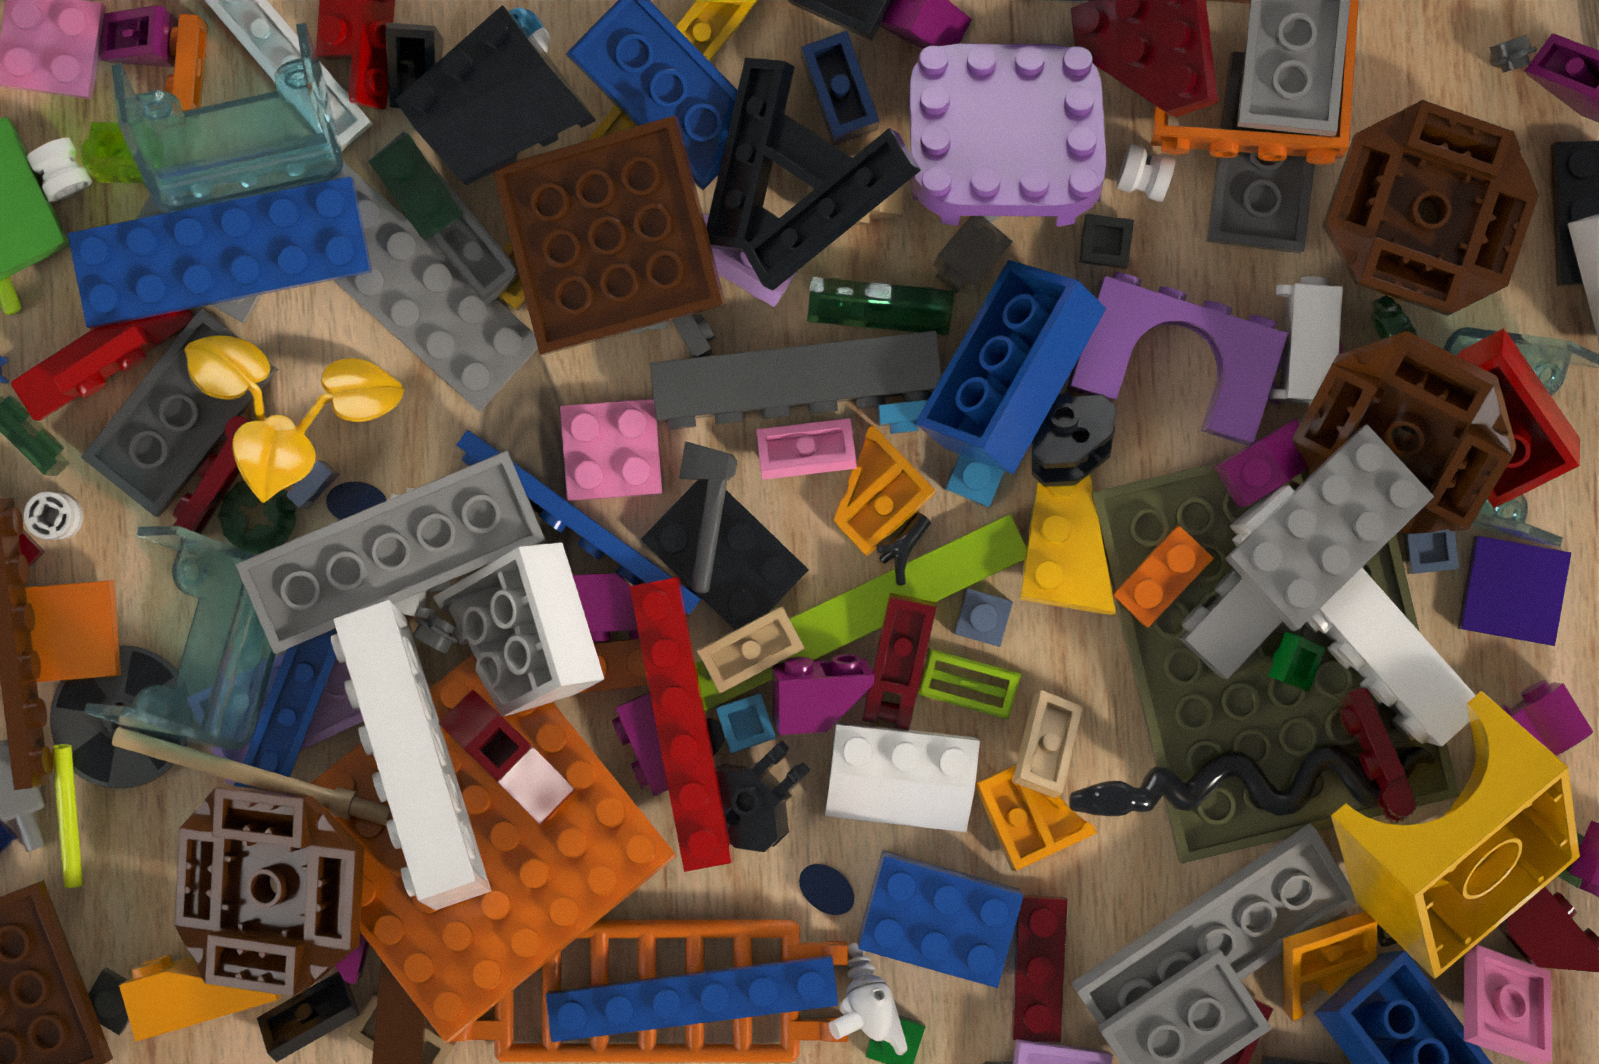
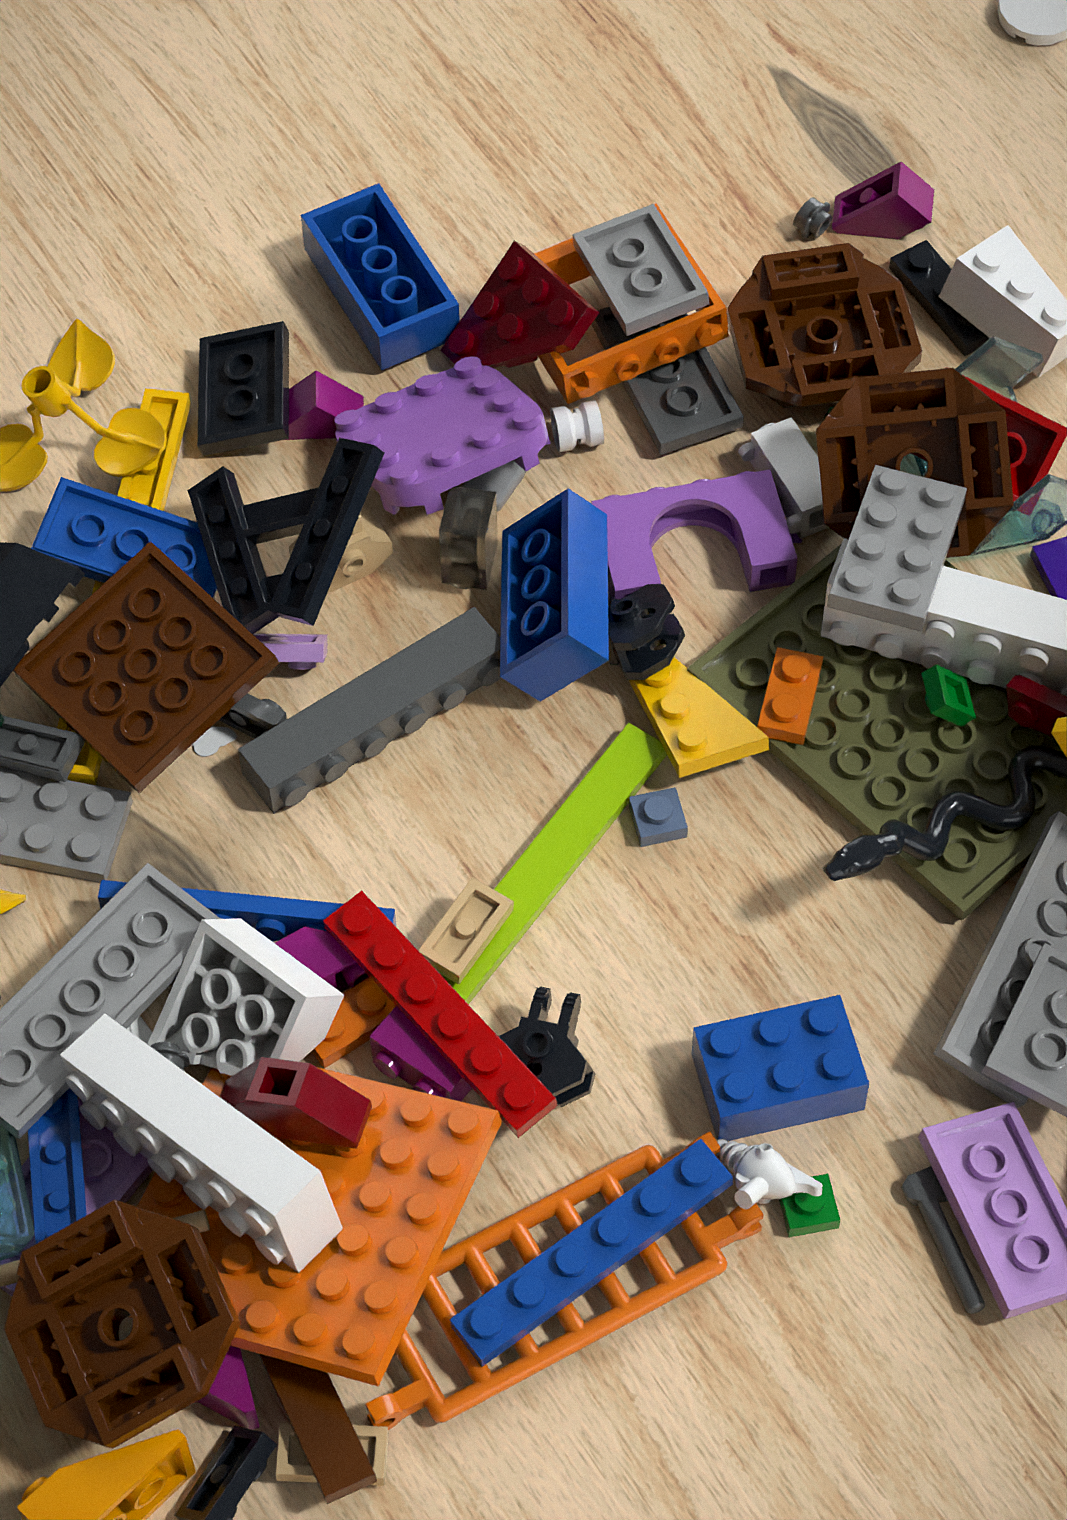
camera: 30 degrees left, 30 degrees down
bright pink plate [560,399,663,501] -> none
black plate [641,480,809,630] -> none
dark grey piece [679,441,737,593] -> none
dark azure plate [716,693,776,753] -> none
bright pink plate [756,418,857,480] -> none
magenta slope [772,654,874,735] -> none
dark blue sticker [799,864,854,915] -> none
dark blue brick [801,30,879,146] -> none
clear green plate [807,277,954,335] -> none
white slope [825,722,980,832] -> none
light orange wing [833,425,936,557] -> none
dark red plate [862,593,937,730] -> none
black bar [876,512,931,586] -> none
dark azure plate [877,400,927,434] -> none
lime tile [917,648,1021,720] -> none
dark azure plate [945,454,1004,507] -> none
light orange wing [975,764,1097,871] -> none
dark red plate [1011,895,1068,1042] -> none
tan plate [1012,690,1083,798] -> none
pearl dark grey plate [1079,214,1134,269] -> none
light grey brick [1179,569,1282,679] -> none
magenta slope [1213,417,1308,507] -> none
sand blue plate [1403,529,1459,574] -> none

